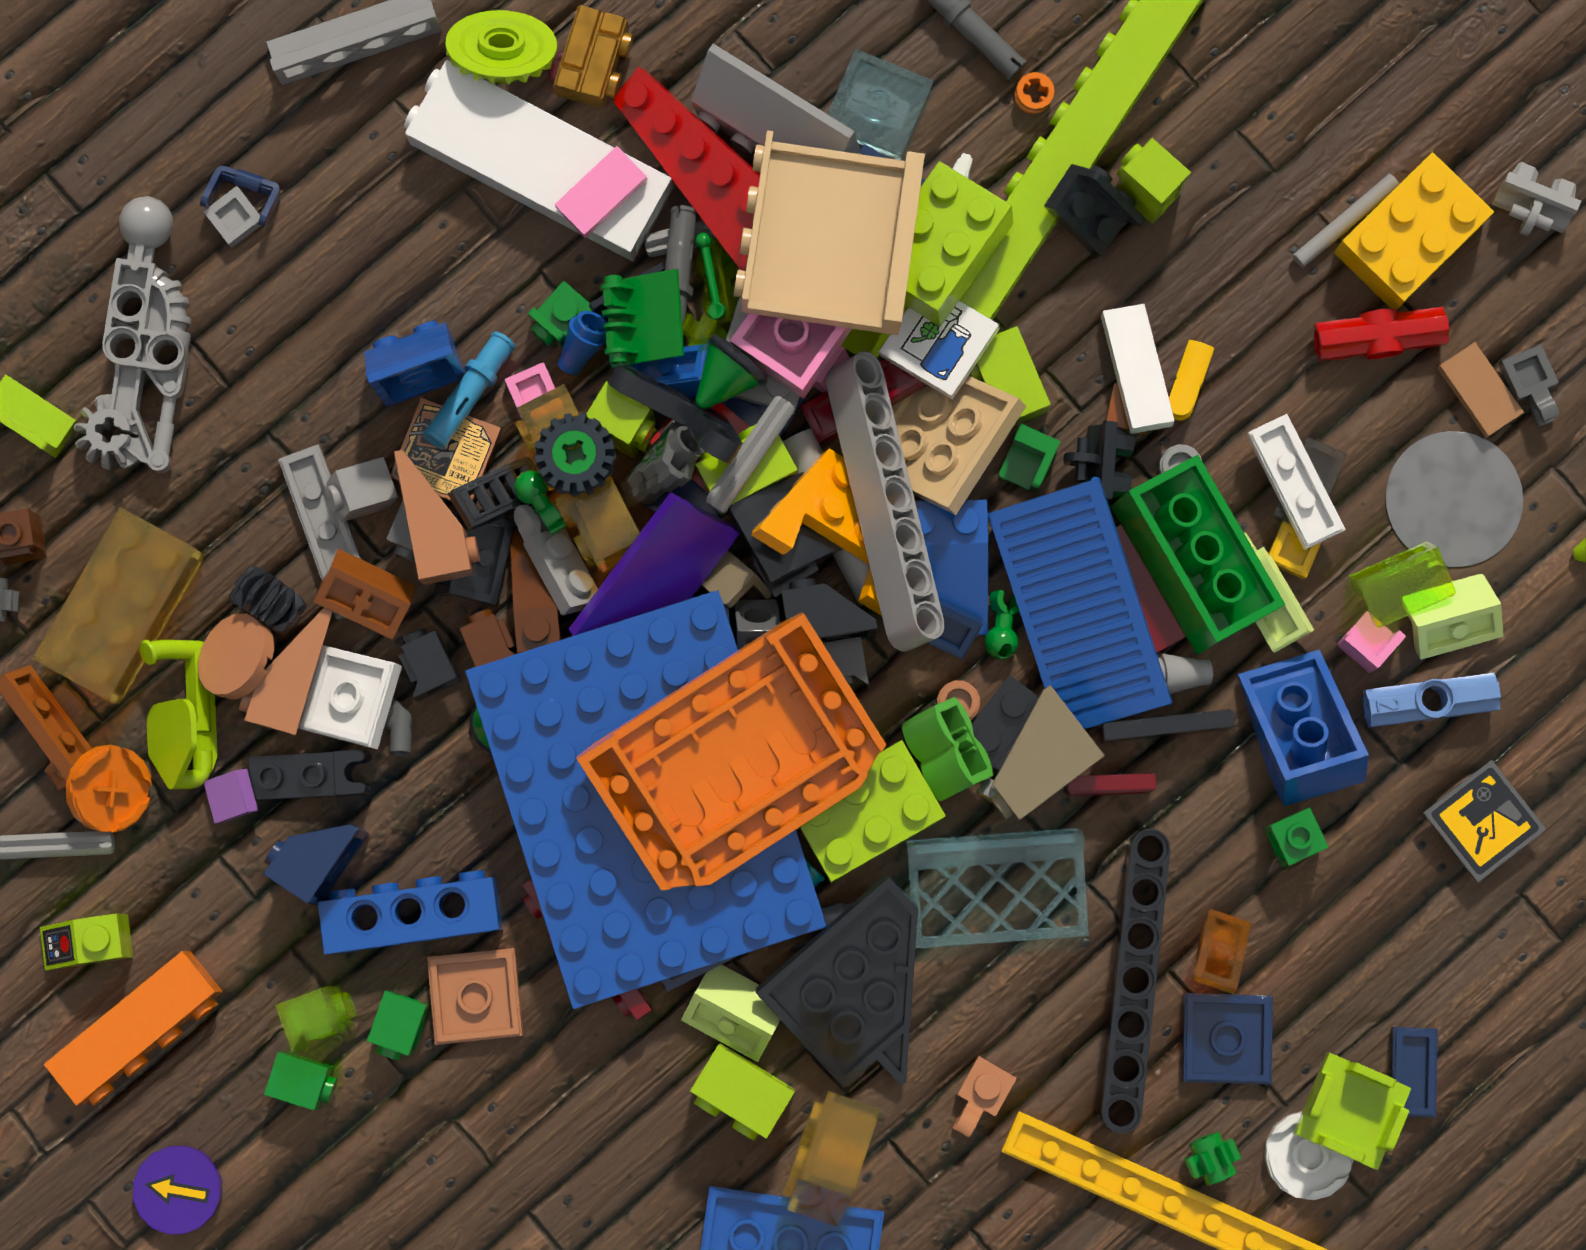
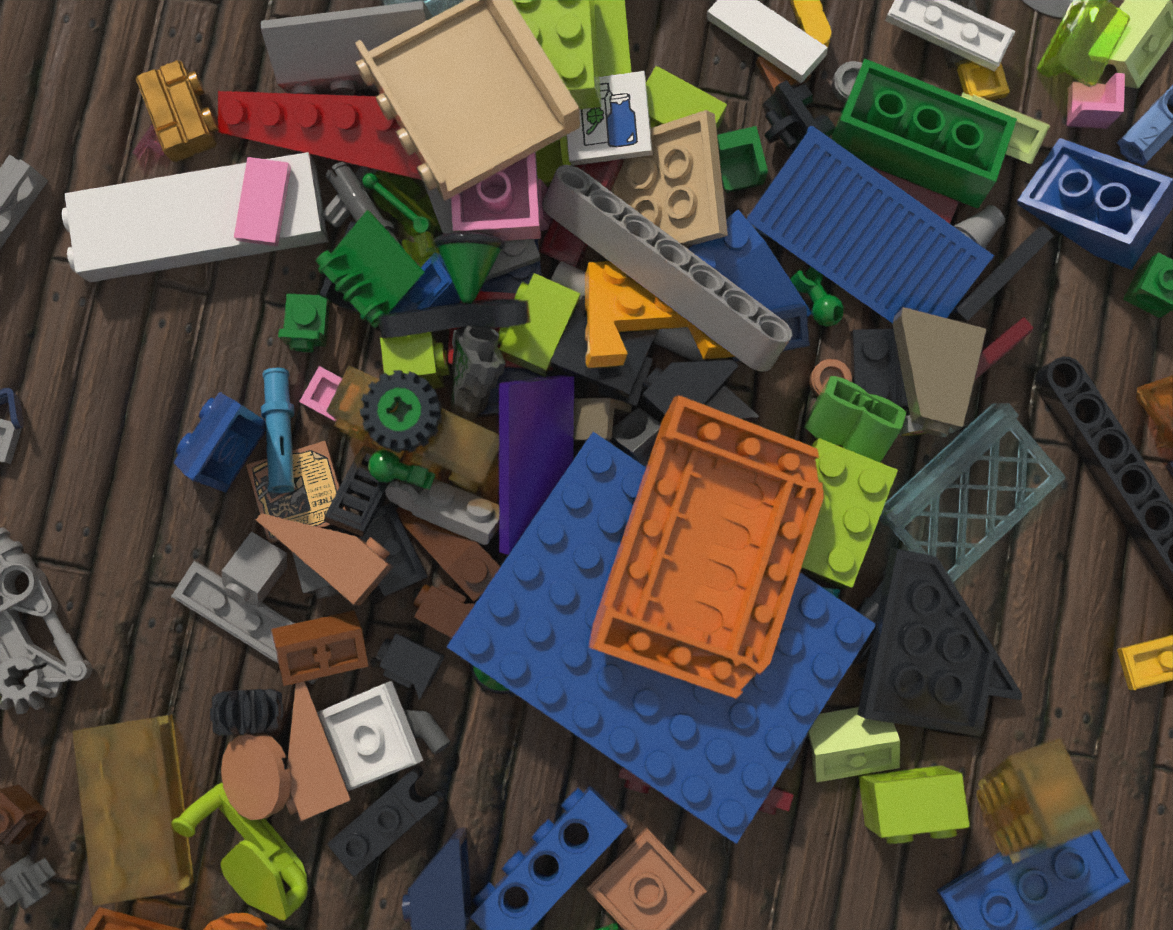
camera: 40 degrees left, 0 degrees up
medium lavender tile [204,769,258,824] -> none
lime gear [446,10,557,85] -> none
blue cone [558,311,608,375] -> none
light grey axle [706,396,795,513] -> none
nougat plate [952,1056,1017,1137] -> none

